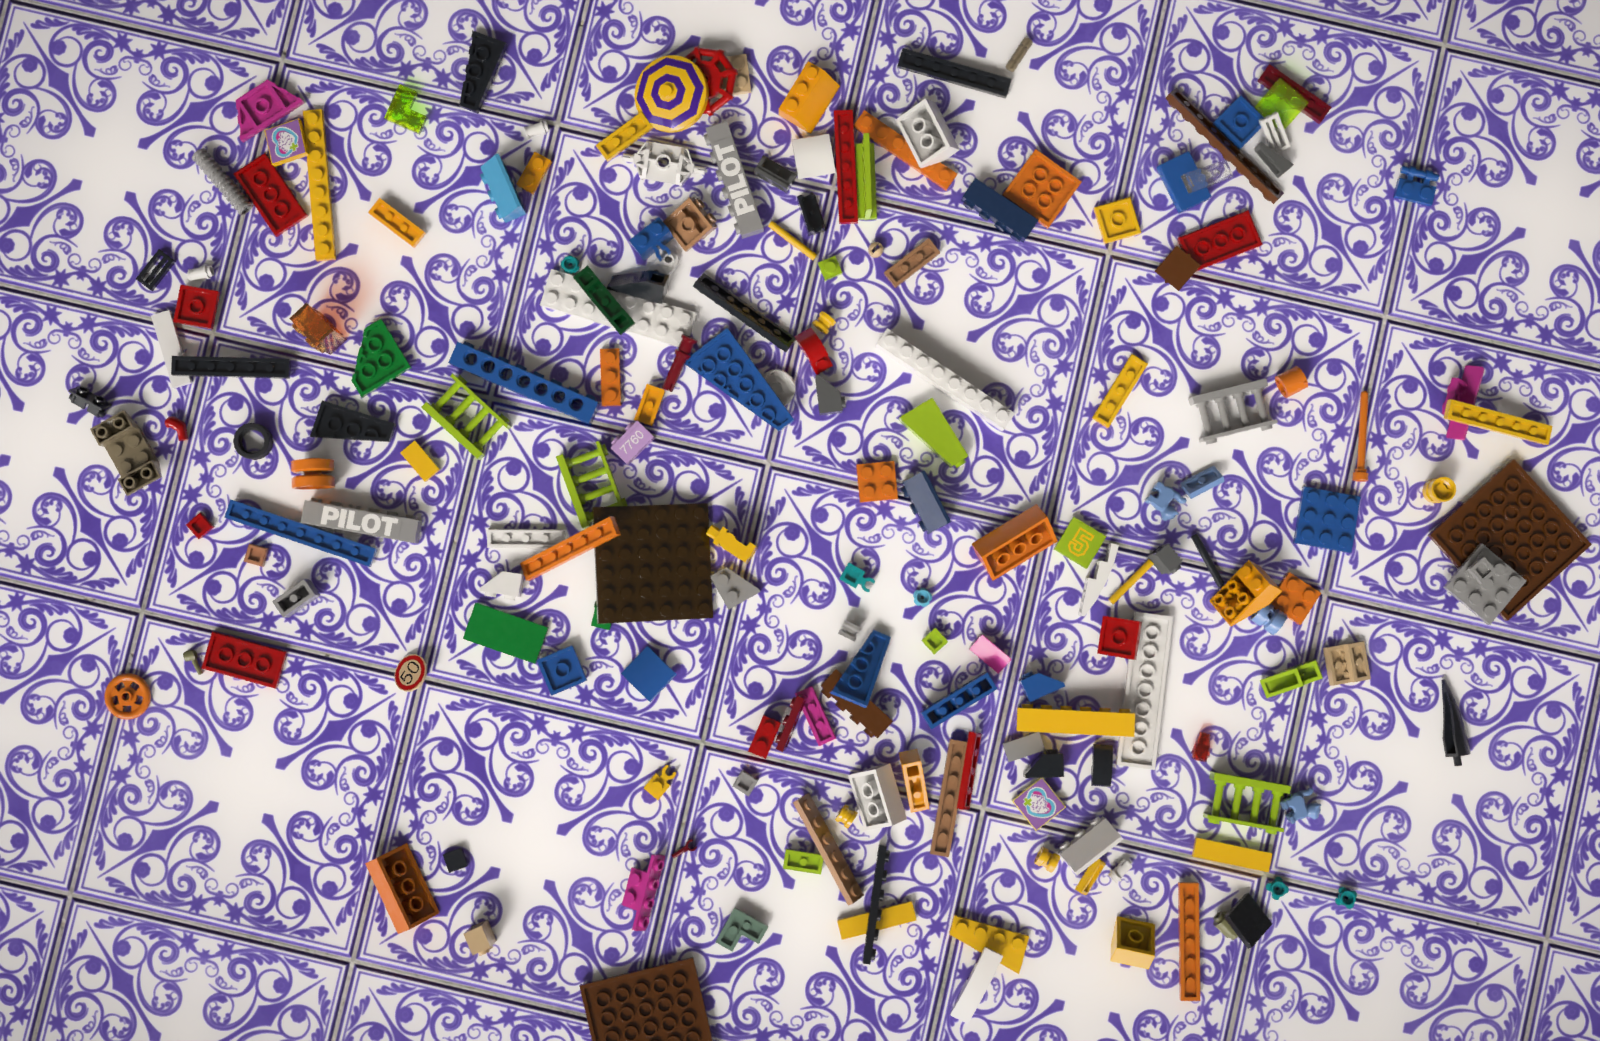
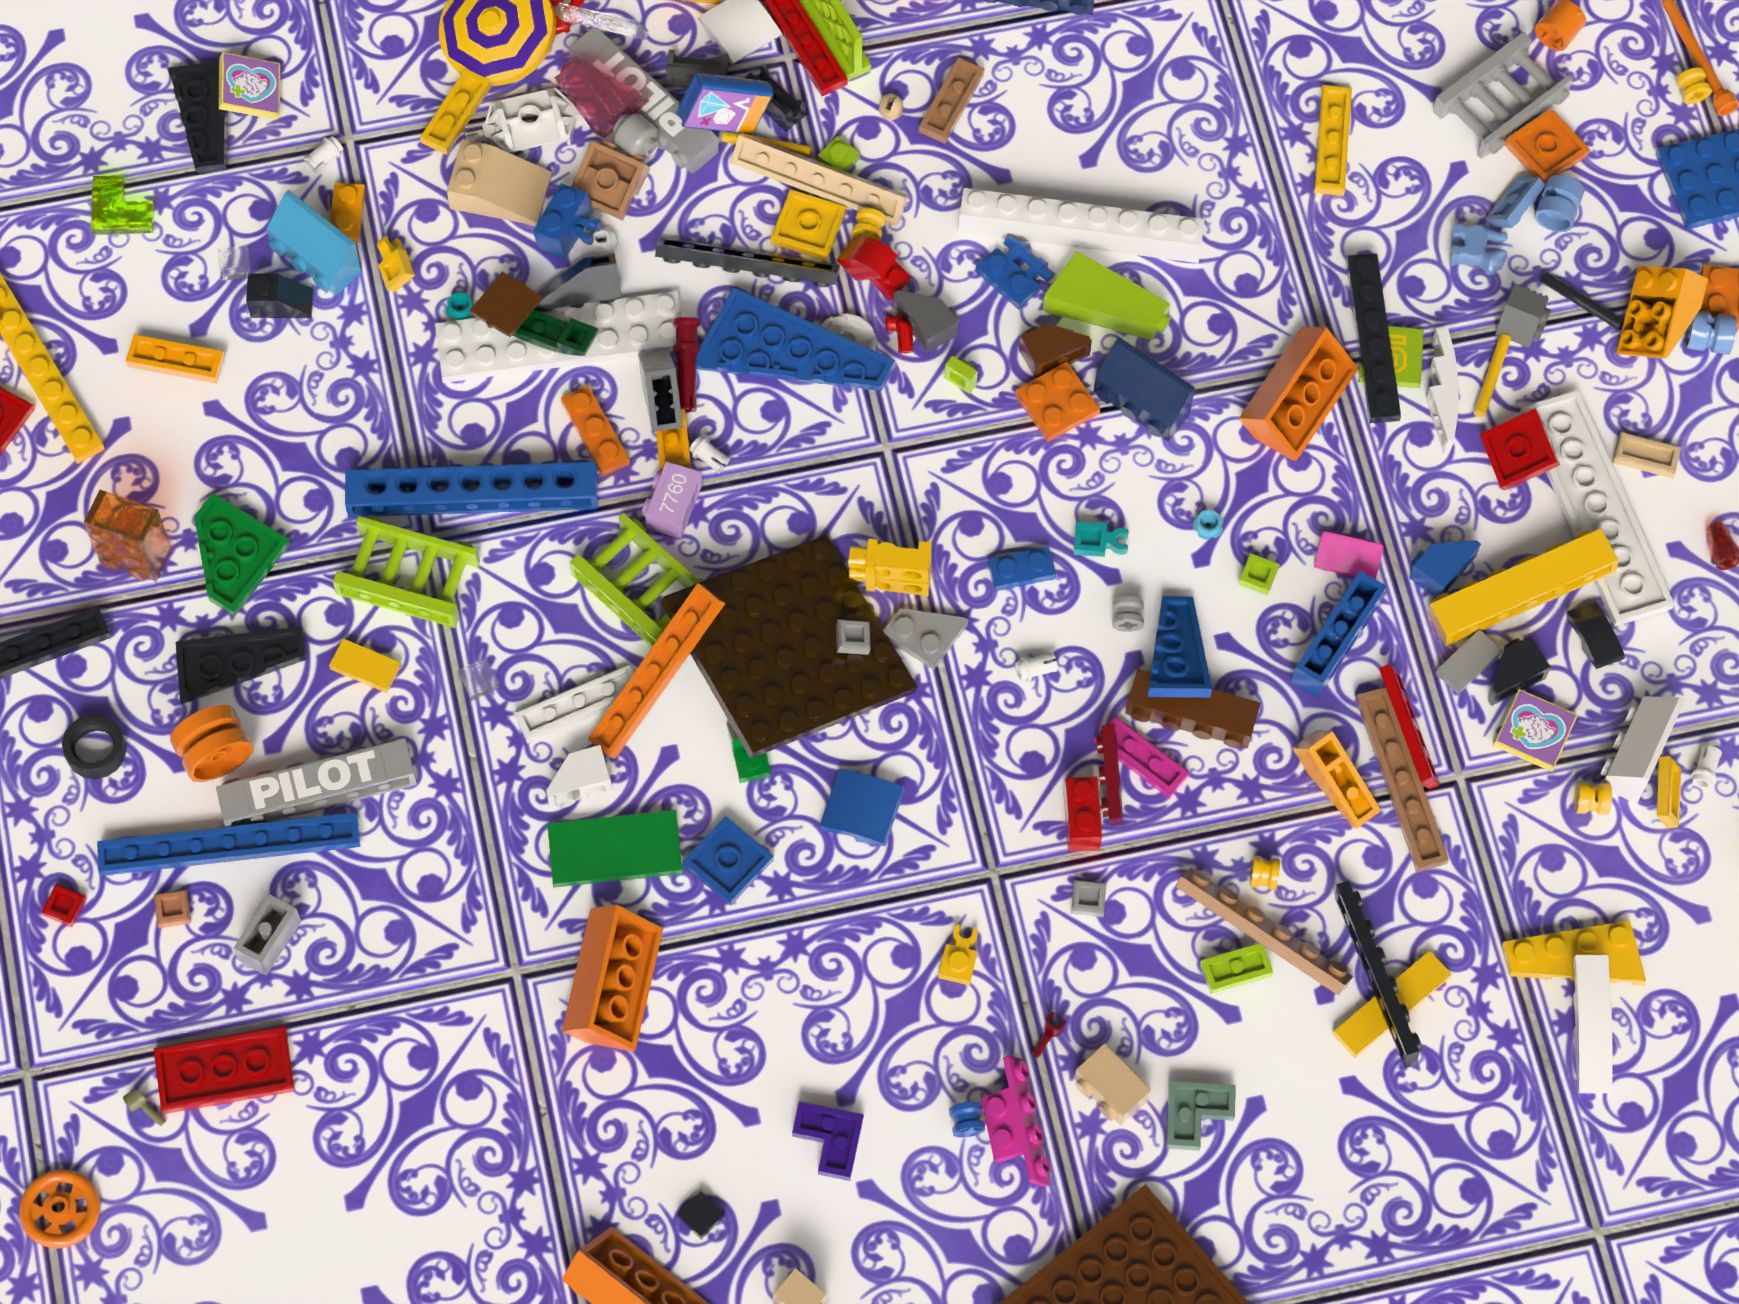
camera: 20 degrees left, 20 degrees down
piece [394,654,427,692] -> none
white slope [848,763,907,831] -> none
none -> clear tile [217,245,252,281]
none -> tile [219,52,280,120]
none -> black slope [246,273,314,318]
none -> yellow plate [377,236,415,292]
none -> tan slope [447,140,552,226]
none -> clear tile [457,658,500,701]
none -> reddish brown piece [469,271,543,337]
none -> clear pink slope [554,59,650,139]
none -> clear tile [555,3,649,40]
none -> orange slope [562,904,663,1051]
none -> light grey head [613,113,658,156]
none -> slope [638,349,683,432]
none -> piece [676,73,773,135]
none -> white pin [689,436,730,474]
none -> tan plate [730,133,908,226]
none -> yellow tile [770,189,847,261]
none -> dark purple plate [792,1101,864,1181]
none -> light grey tile [836,619,871,655]
none -> red arm [885,314,914,354]
none -> lime plate [944,355,978,394]
none -> blue wheel [949,1102,986,1138]
none -> blue plate [975,235,1055,310]
none -> blue plate [987,546,1056,592]
none -> white pin [1015,652,1058,682]
none -> reddish brown slope [1019,324,1092,379]
none -> tan brick [1074,1043,1151,1126]
none -> black plate [1346,253,1401,424]
none -> orange plate [1505,108,1590,185]
none -> medium blue wheel [1535,175,1585,232]
none -> tan tile [1613,432,1681,479]
none -> yellow wheel [1676,68,1712,104]

